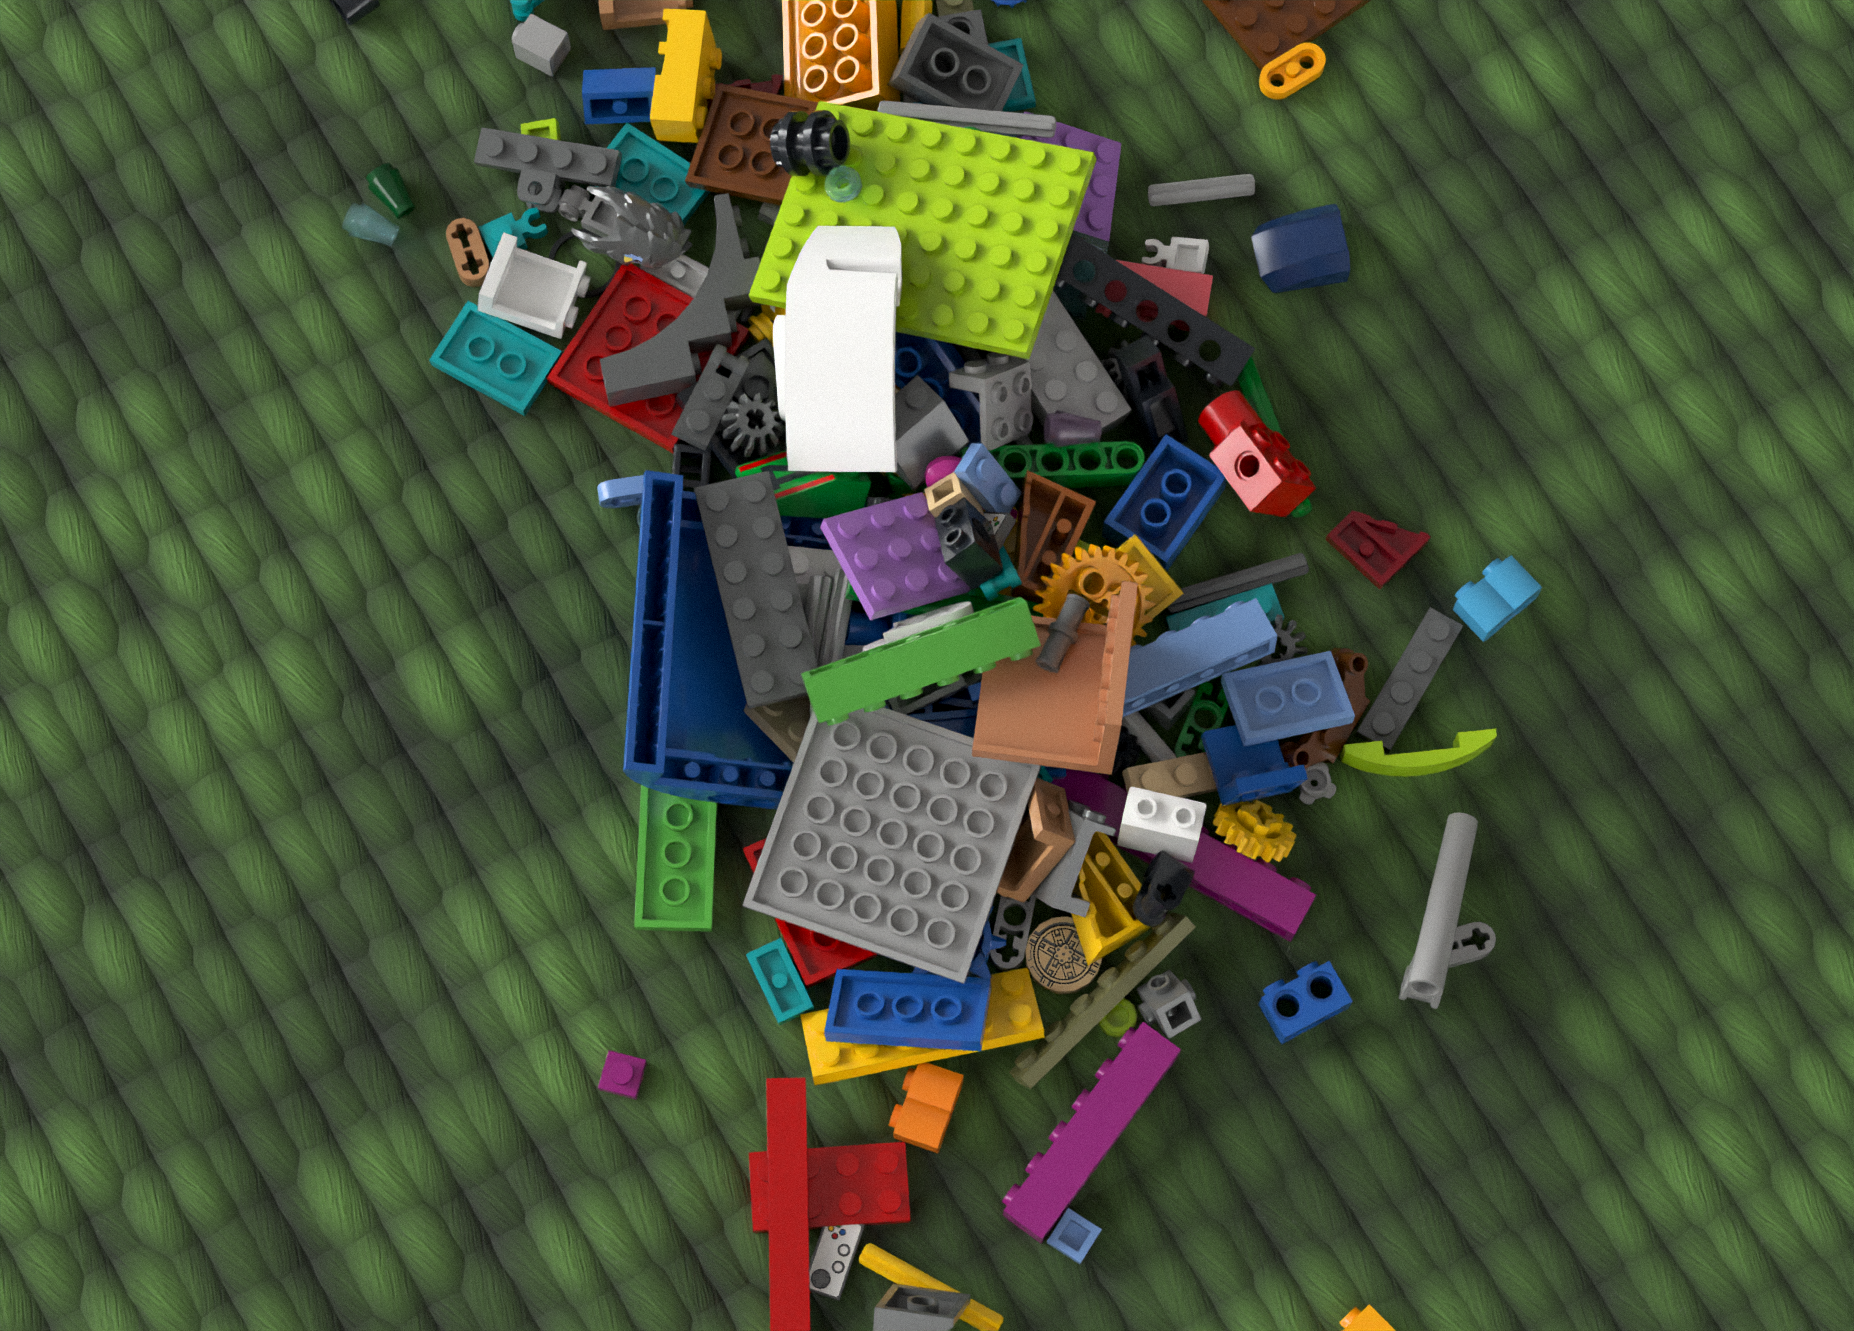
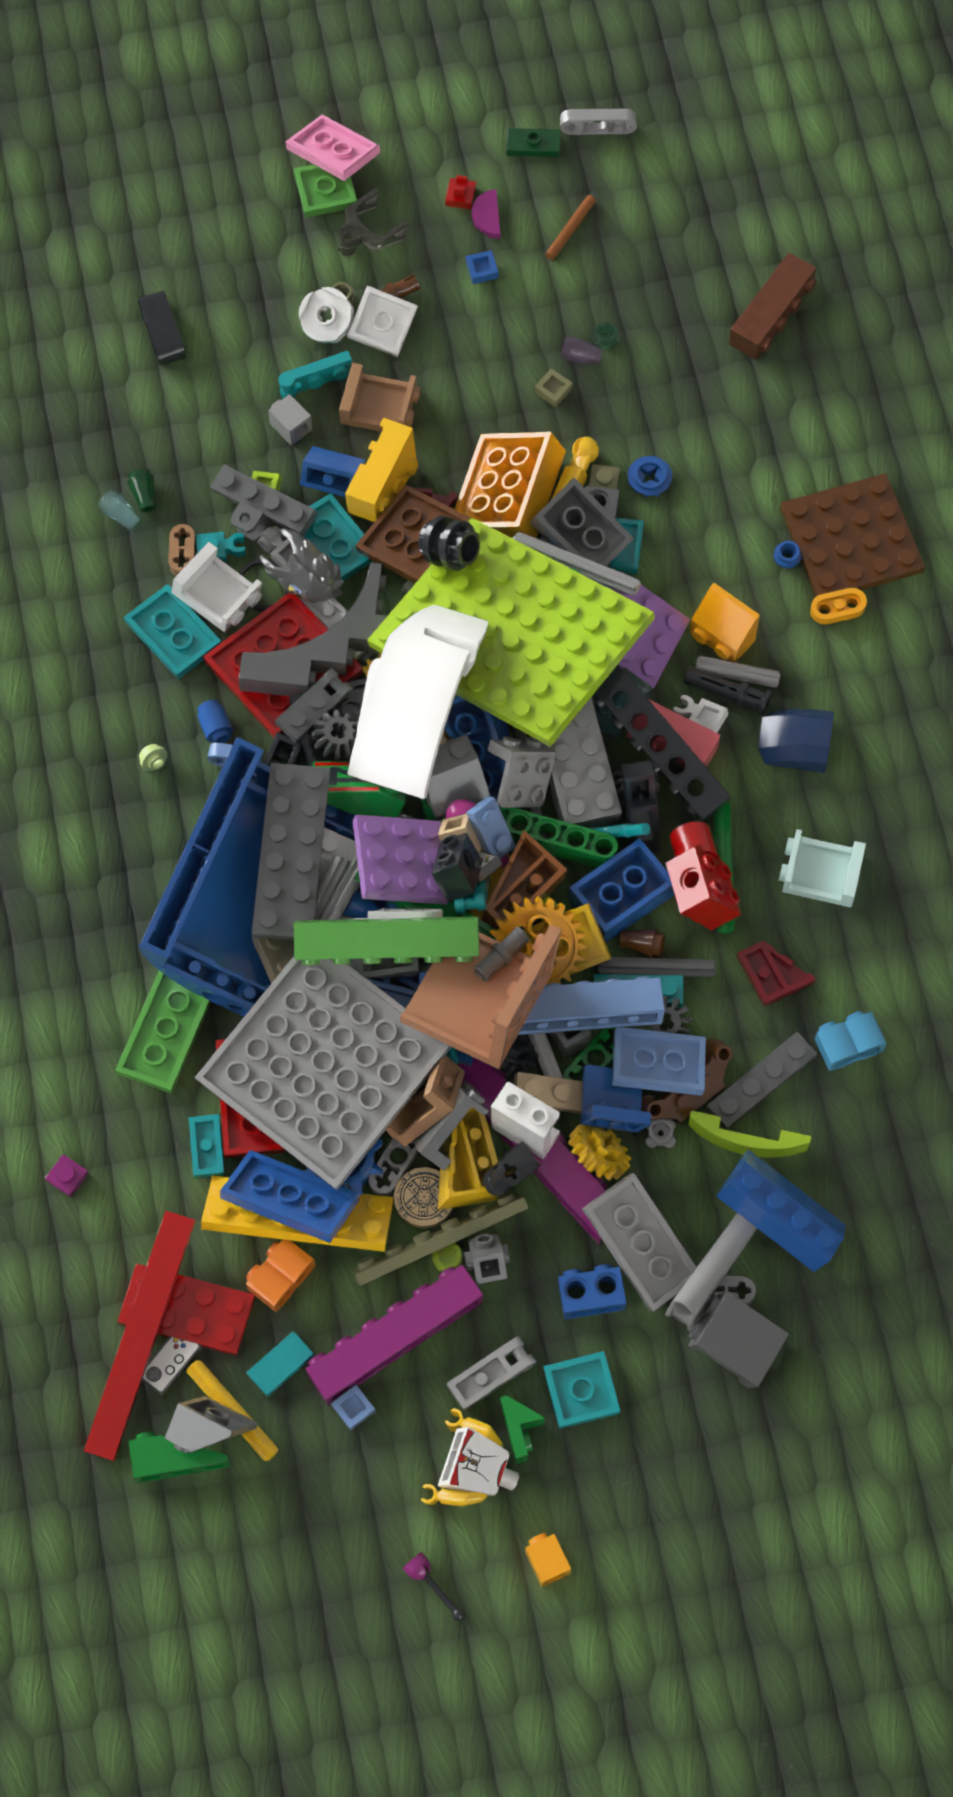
camera: 20 degrees right, 5 degrees down
clear light blue plate [825,166,862,203] -> none
clear purple cone [1044,410,1101,448] -> none
none -> yellowish green plate [139,744,168,771]
none -> blue brick [197,699,234,743]
none -> teal tile [246,1331,314,1398]
none -> torso [421,1409,519,1507]
none -> light grey plate [447,1336,537,1412]
none -> green slope [500,1395,545,1464]
none -> teal plate [543,1351,621,1429]
none -> light grey plate [582,1173,697,1312]
none -> teal piece [589,823,650,838]
none -> reddish brown cone [620,929,665,958]
none -> black pin [684,666,772,716]
none -> dark grey panel [687,1292,789,1389]
none -> light orange slope [690,583,760,663]
none -> blue slope [716,1149,845,1272]
none -> blue plate [774,541,802,569]
none -> light aqua panel [779,829,866,907]

